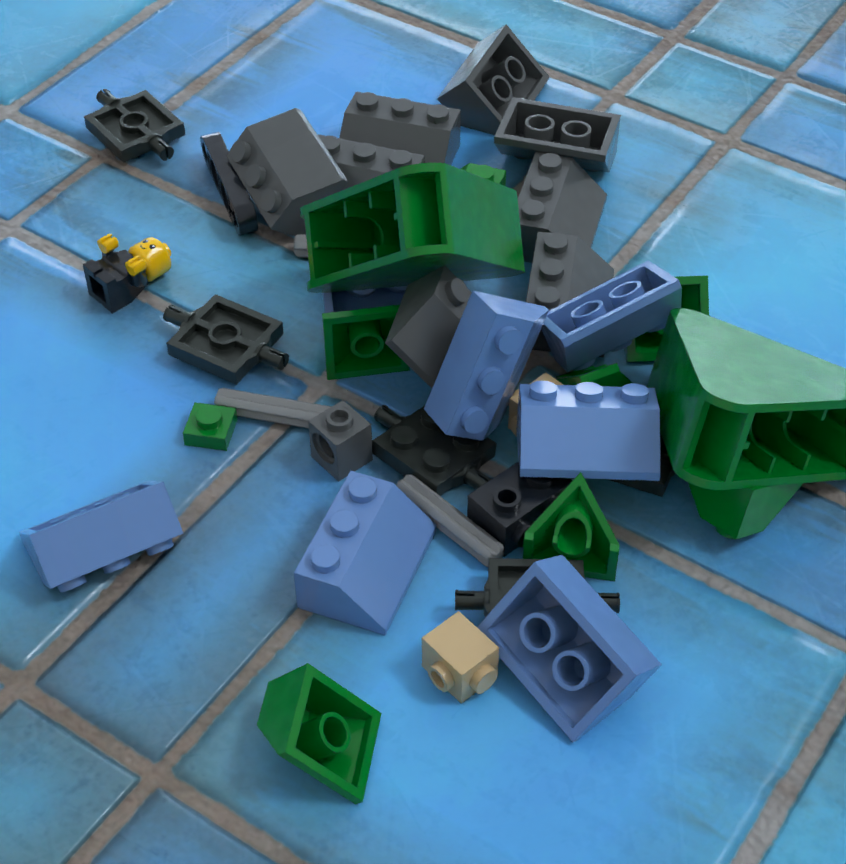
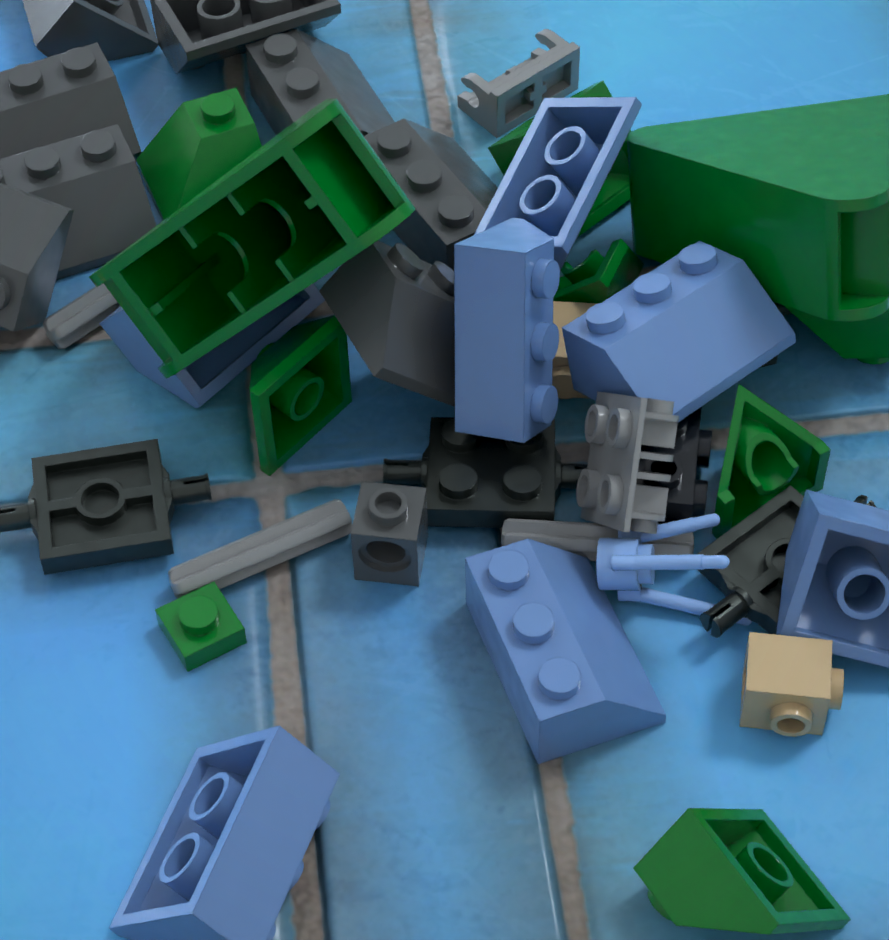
camera: 40 degrees left, 5 degrees up
none -> light grey hinge [457,29,580,138]
none -> light grey hinge [576,391,679,534]
none -> light blue plant [596,513,752,626]

